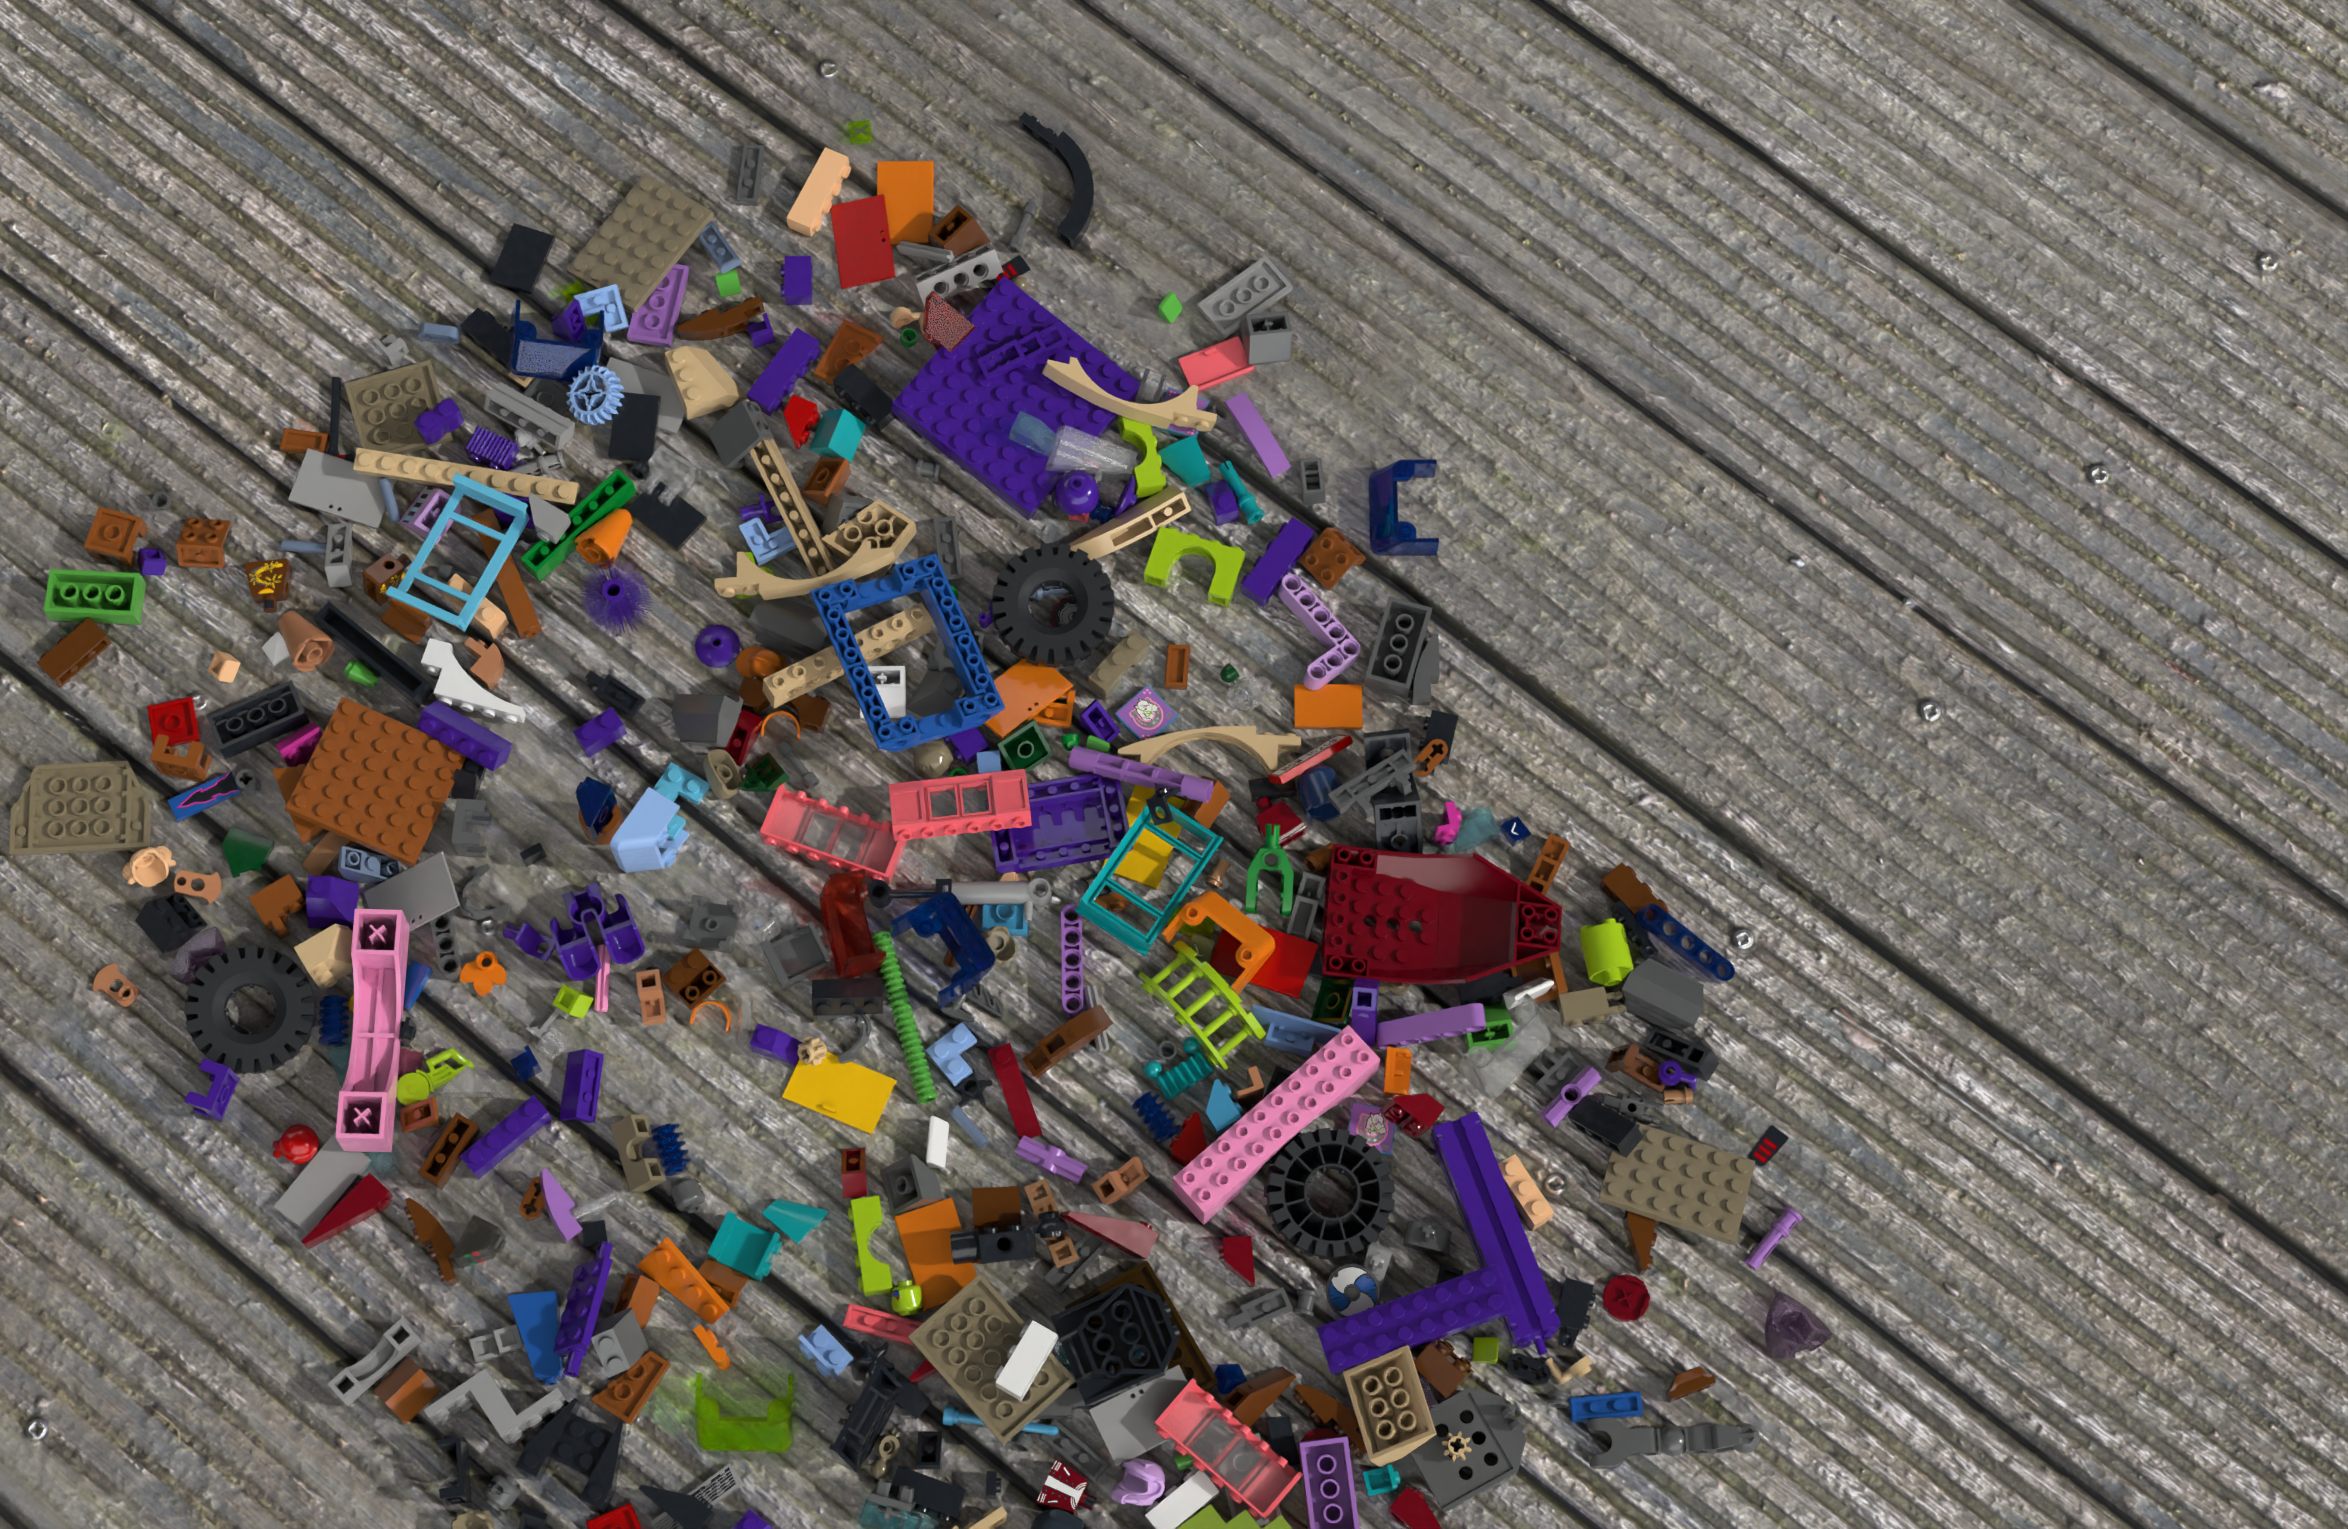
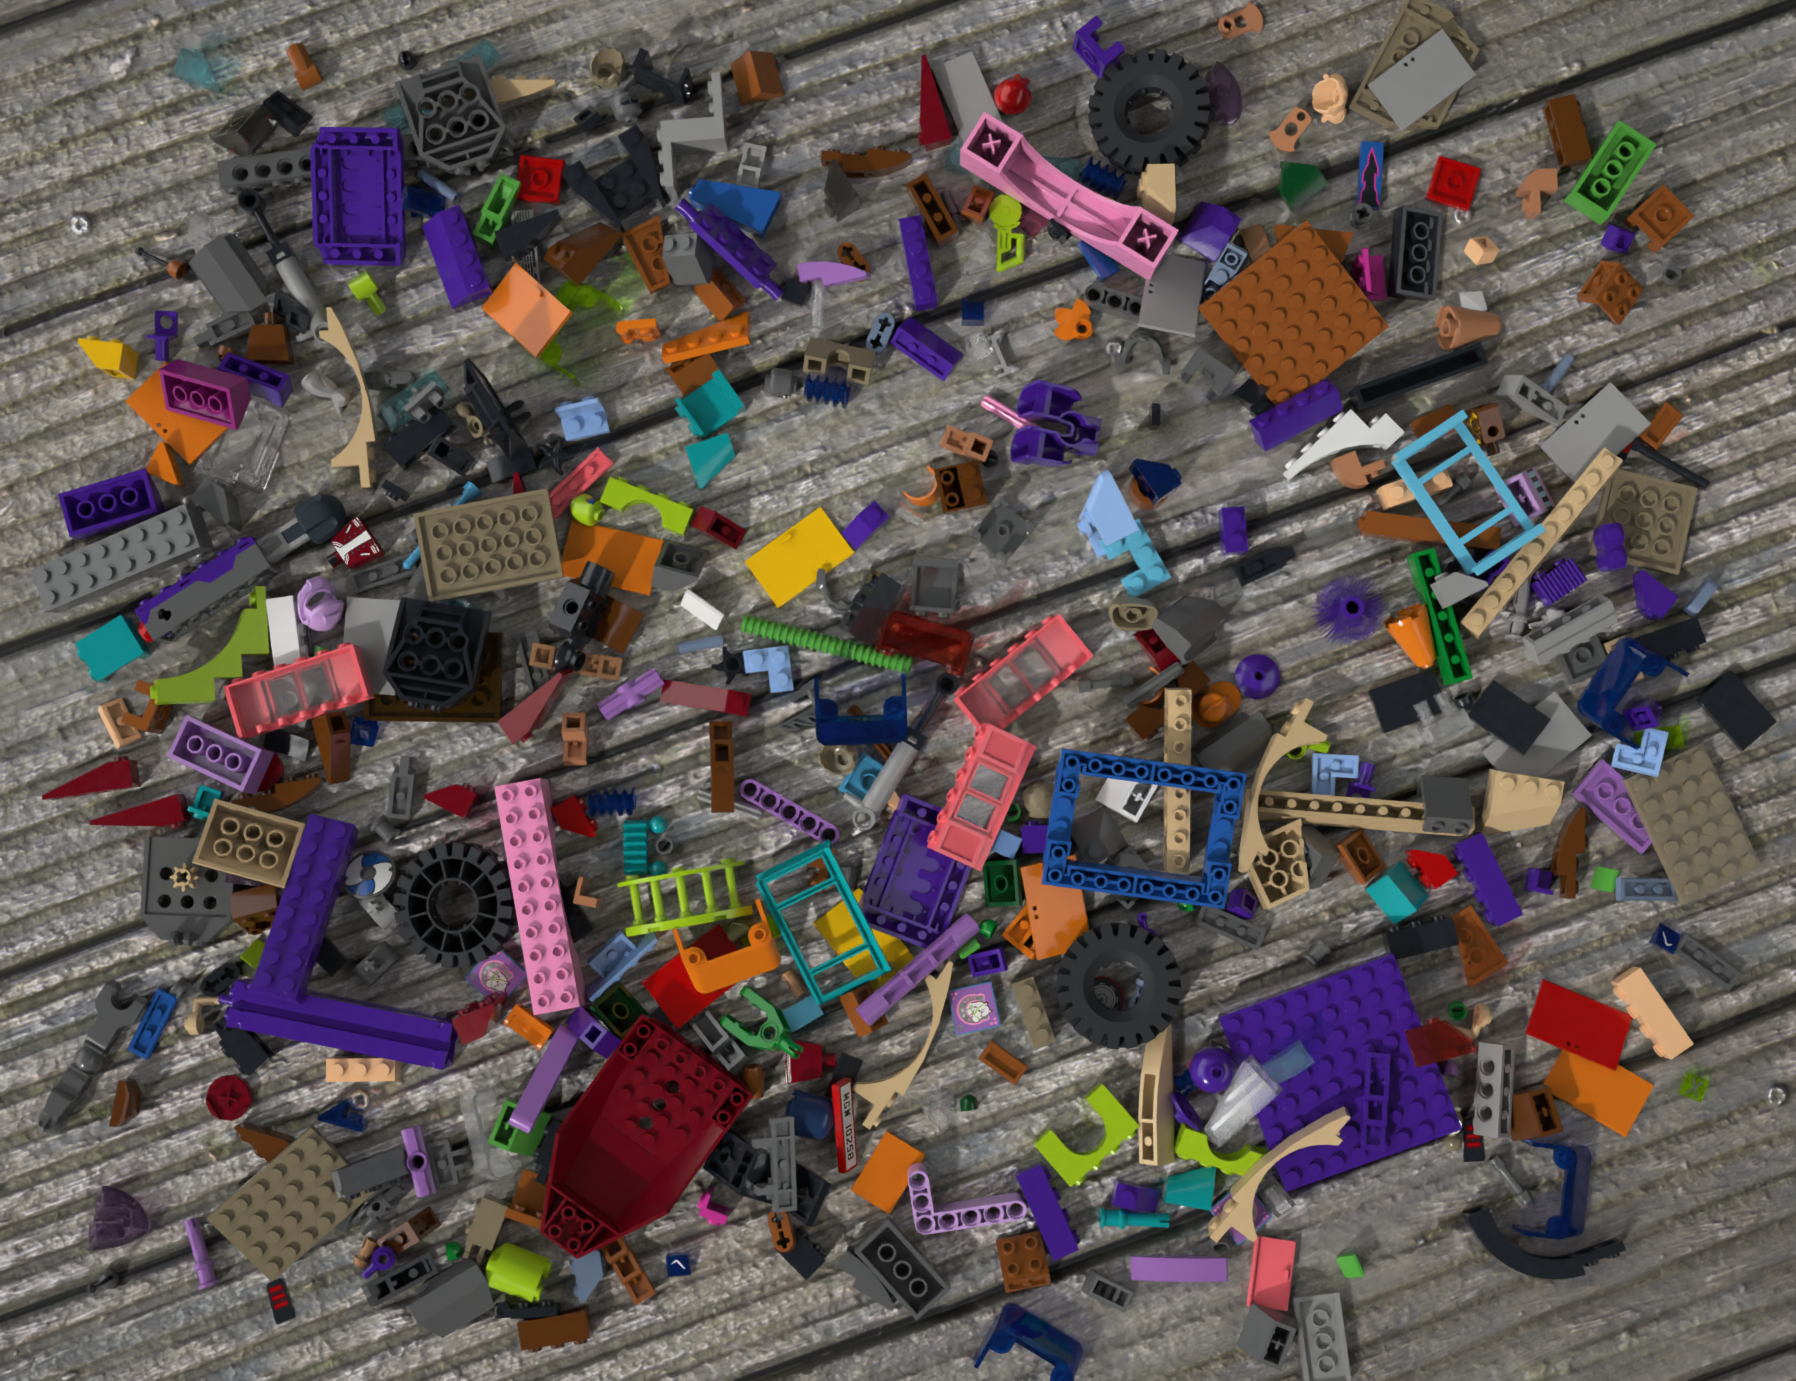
camera: 125 degrees right, 15 degrees up
black slope [135,893,208,954] -> none
dark orange panel [150,734,212,783] -> none
reddish brown torso [245,558,292,613] -> none
dark orange hinge [248,874,306,939] -> none
light grey arch [328,1318,422,1406] -> none
bright green cone [344,659,379,689] -> none
light grey panel [372,334,409,366] -> none
sand blue piece [378,478,401,524] -> none
dark purple bracket [503,922,556,962] -> none
lime panel [552,984,594,1019] -> none
light blue gear [566,365,624,425] -> none
dark green slope [737,752,790,792] -> none
dark purple brick [780,256,813,305] -> none
tan gear [798,1036,827,1066] -> none
light grey axle [897,241,954,263] -> none
white brick [994,1320,1058,1401] -> none
black bracket [1146,787,1182,826] -> none
dark azure slope [1206,1079,1245,1137] -> none
clear light blue slope [1455,807,1500,854] -> none
white slope [1503,977,1554,1009] -> none
clear blue beam [1636,904,1735,983] -> none
none -> dark grey hinge [87,1269,120,1293]
none -> clear blue slope [317,1097,369,1132]
none -> green hinge [445,1241,463,1261]
none -> orange container [482,263,573,359]
none -> reddish brown slope [543,222,622,286]
none -> sand blue slope [570,1248,606,1303]
none -> medium azure slope [782,995,824,1032]
none -> sand blue beam [866,313,895,355]
none -> dark grey axle [1123,662,1185,708]
none -> dark purple slope [1226,888,1258,920]
none -> light grey container [1368,29,1476,132]
none -> clear blue windscreen [1512,1139,1592,1240]
none -> nougat brick [1516,168,1558,219]
none -> dark purple slope [1632,569,1678,621]
none -> clear blue slope [1649,923,1681,955]

